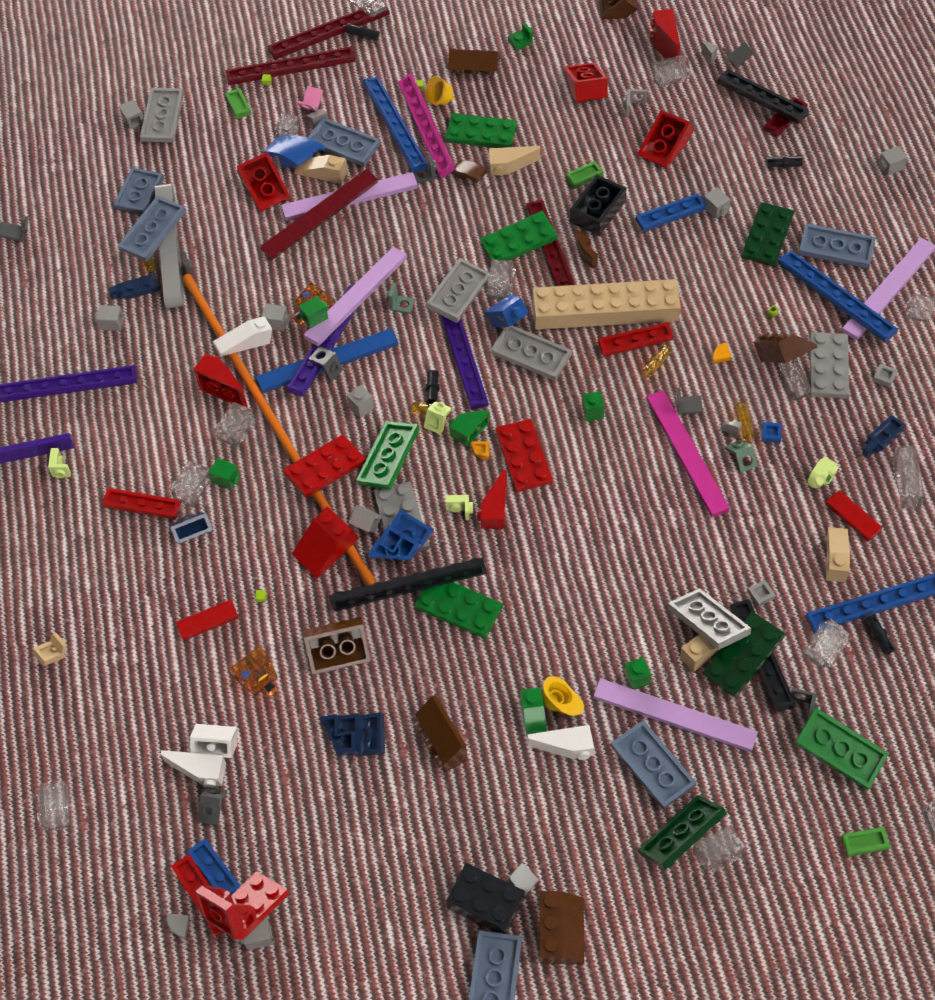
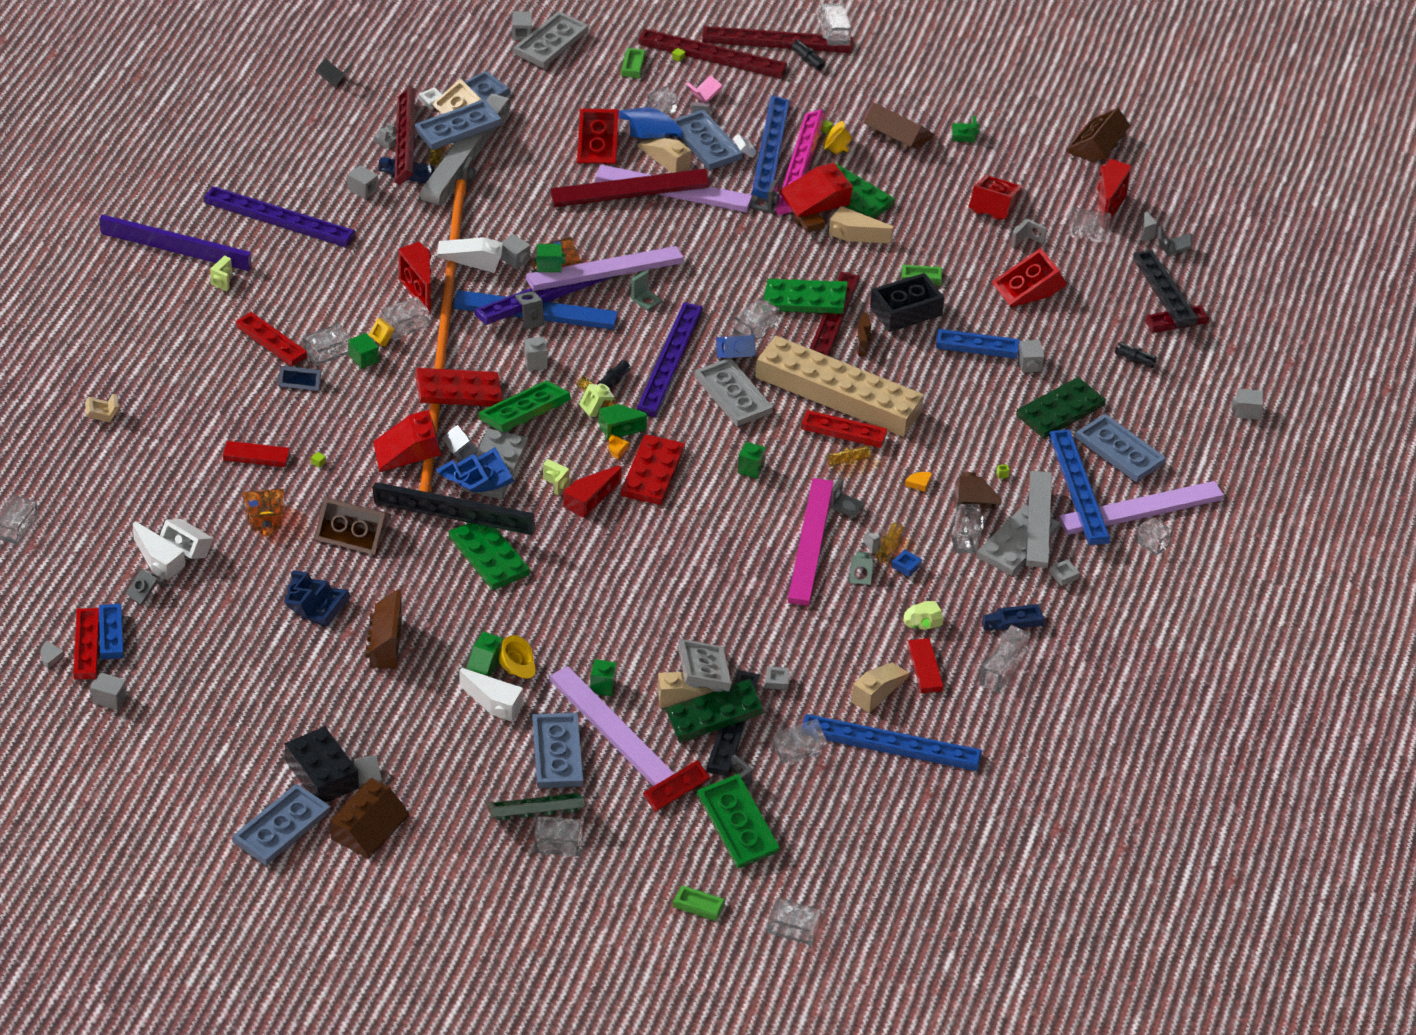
camera: 25 degrees right, 15 degrees down
red bracket [195,871,289,940] -> none
light grey plate [426,258,491,323] -> none
black pin [864,614,896,655] -> none
none -> yellow tile [369,318,395,347]
none -> light grey tile [374,123,396,150]
none -> dark red tile [395,86,416,186]
none -> white tile [419,87,442,109]
none -> tan tile [432,79,482,114]
none -> red tile [643,760,711,813]
none -> white tile [733,134,757,158]
none -> red slope [779,163,853,218]
none -> light grey tile [1026,471,1052,568]

